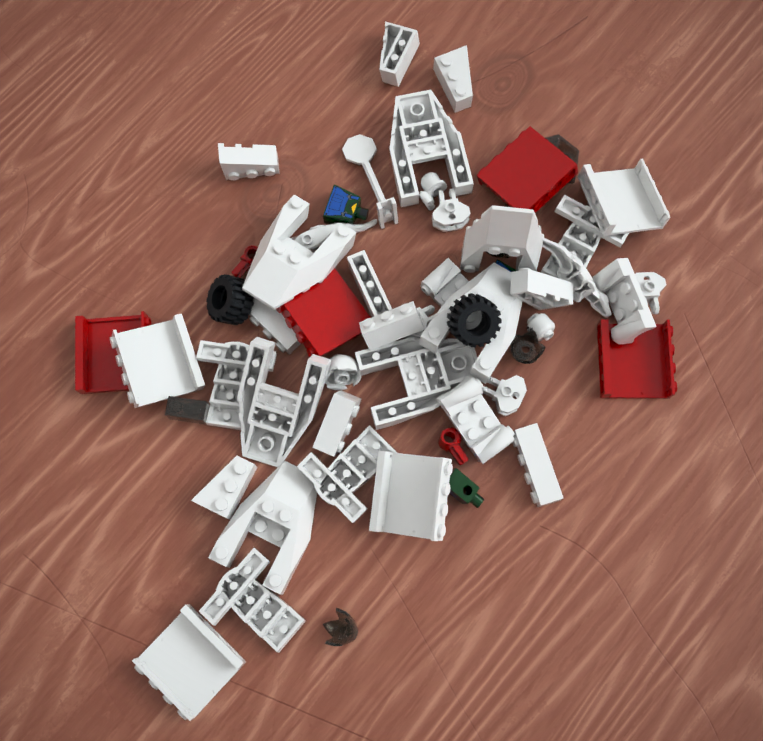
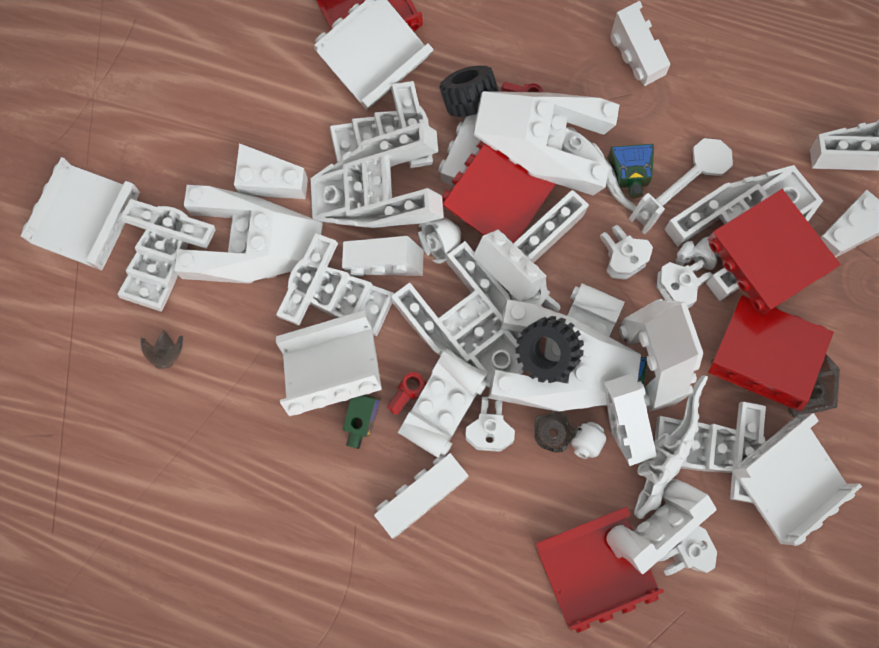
camera: 70 degrees right, 0 degrees up
clear smoke brick [165,396,210,425] -> none
none -> white hinge [600,225,653,280]
none -> red panel [707,189,841,315]

